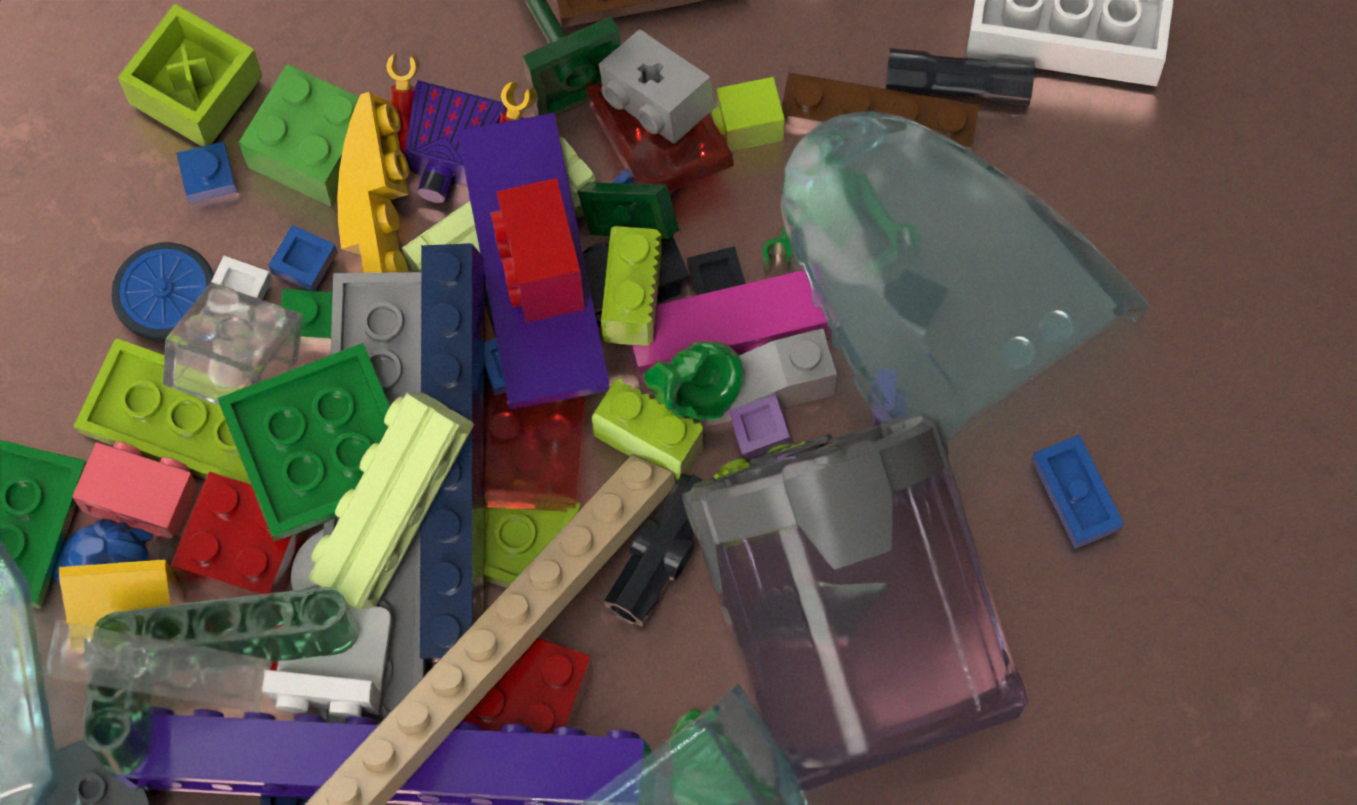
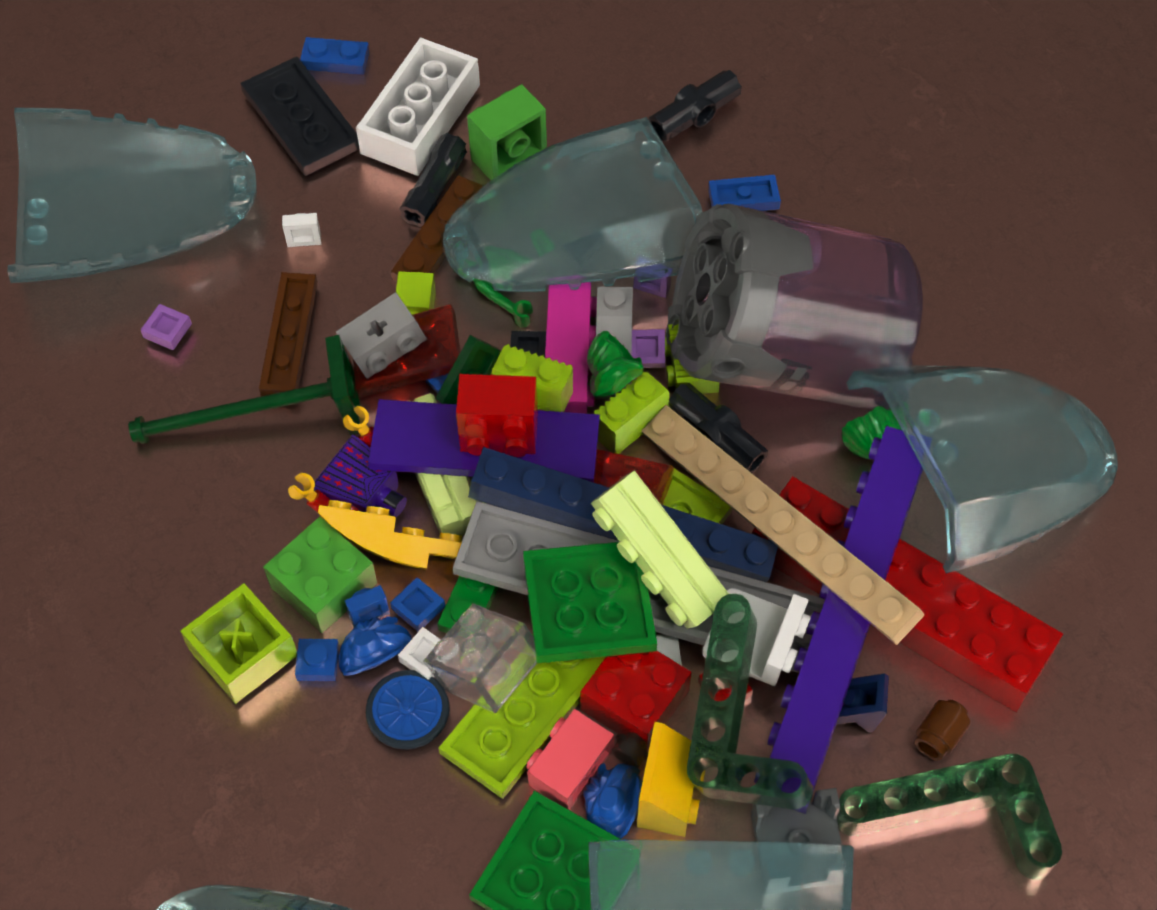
camera: 75 degrees left, 10 degrees down
clear plate [45,620,271,713] -> none
none -> blue hat [338,616,412,676]
none -> blue plate [345,585,390,627]
none -> bright green brick [467,84,547,184]
none -> black piece [649,70,742,142]

